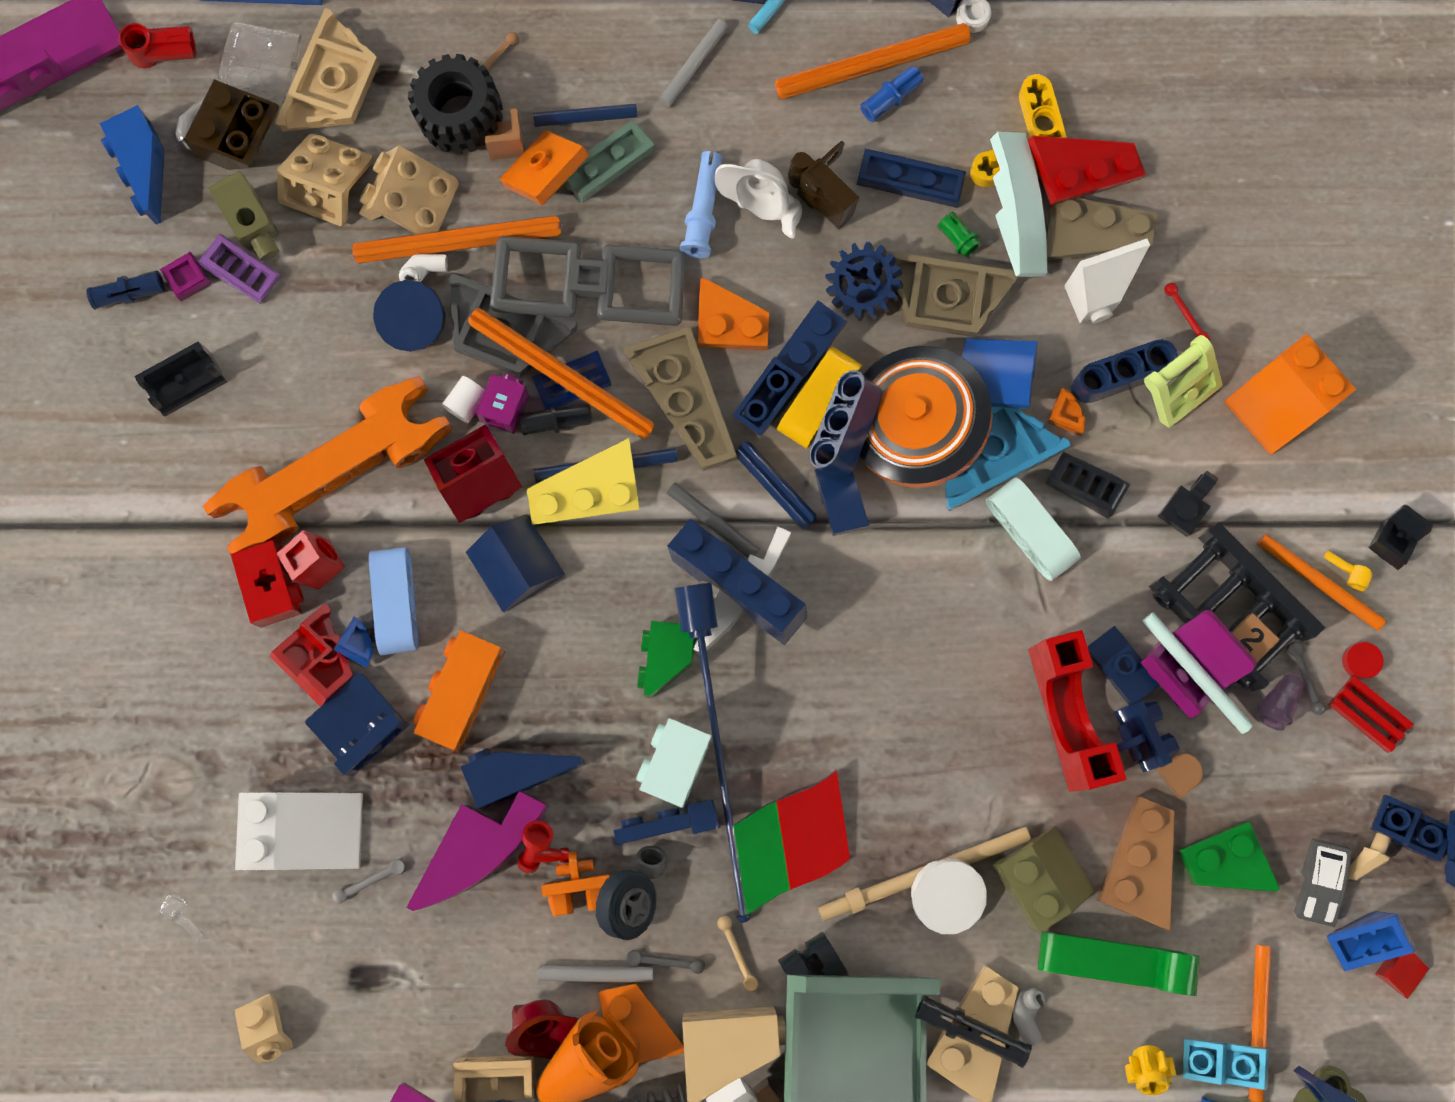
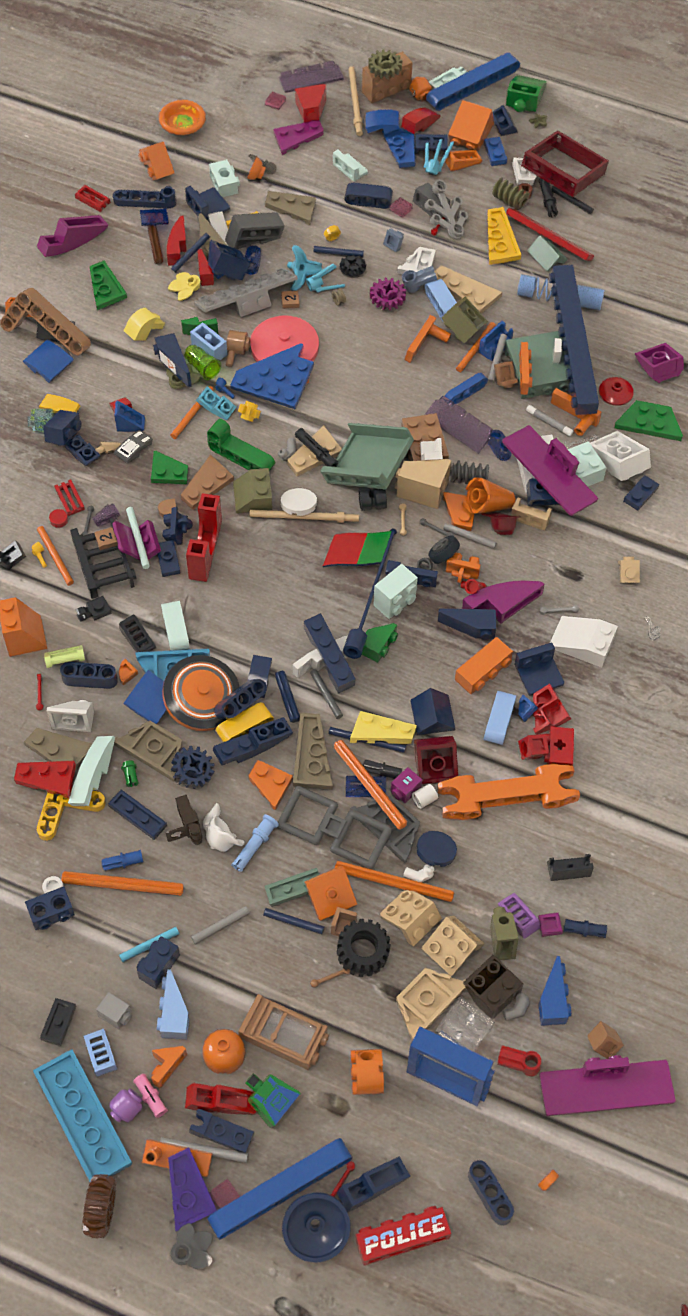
camera: 155 degrees left, 20 degrees down
none -> medium nougat panel [587,1021,624,1059]

